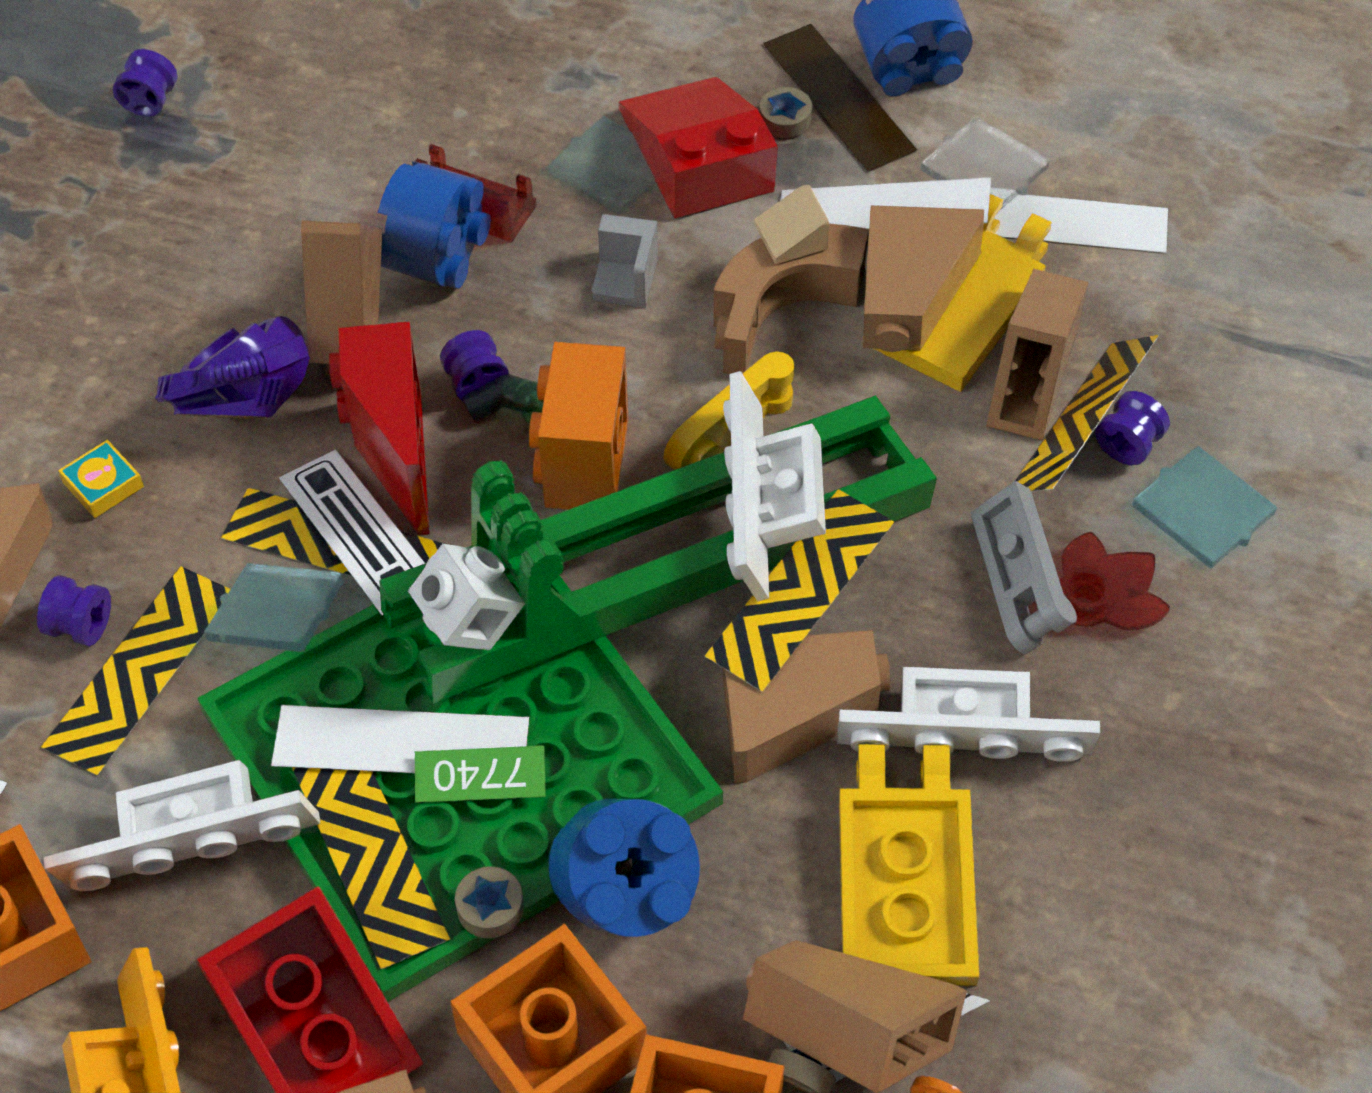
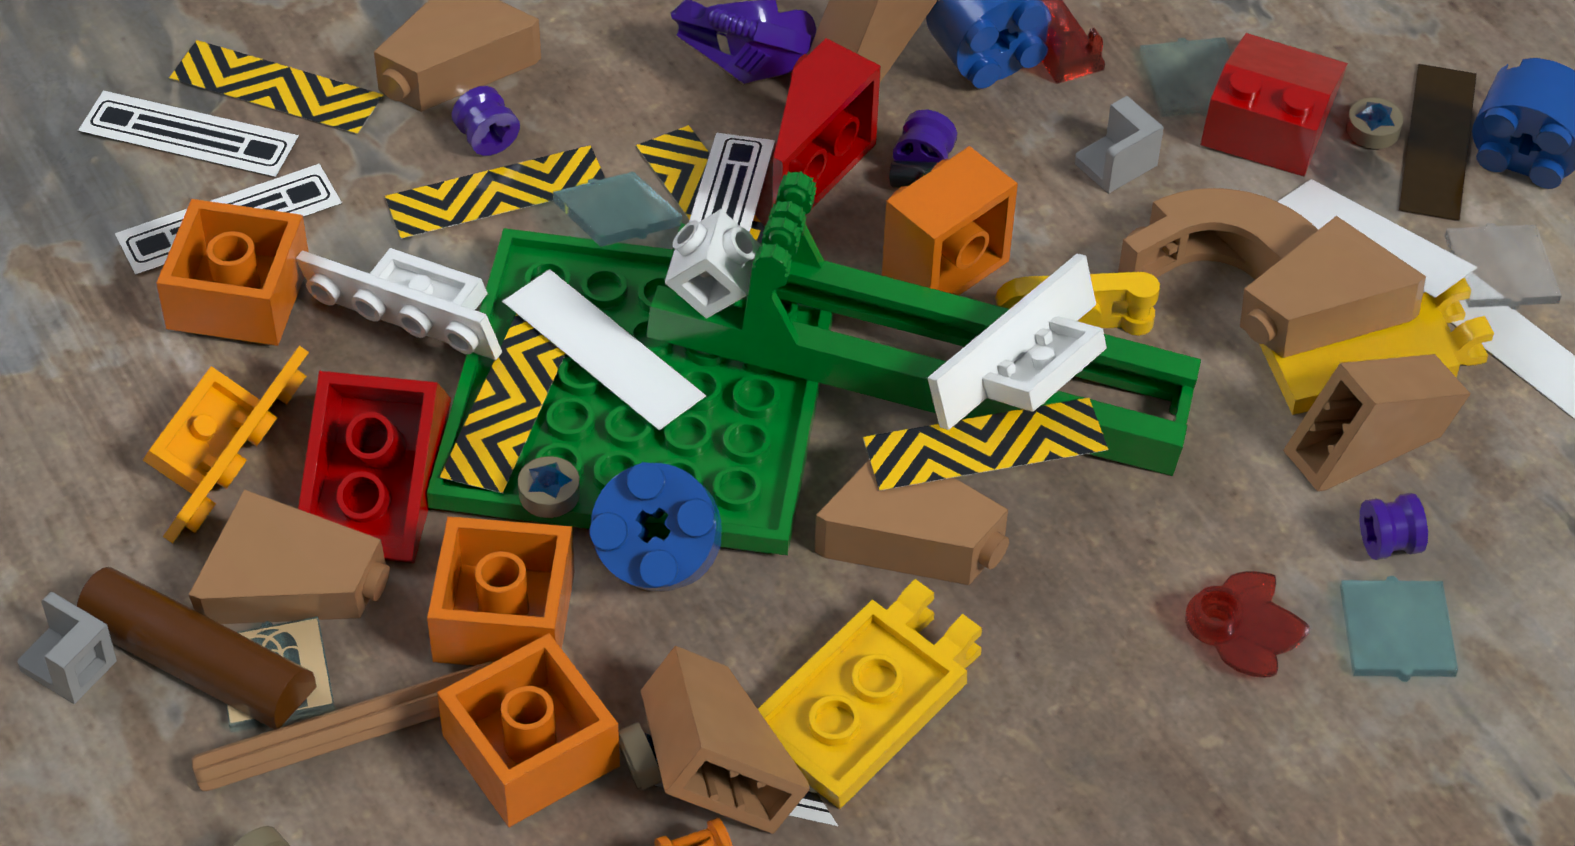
camera: 40 degrees right, 5 degrees down
yellow tile [58,439,144,518] -> none
bright green sticker [415,746,546,803] -> none
tan slope [754,184,829,264] -> none
white bracket [837,667,1100,762] -> none
light grey plate [970,481,1077,654] -> none
sticker [1015,335,1159,492] -> none

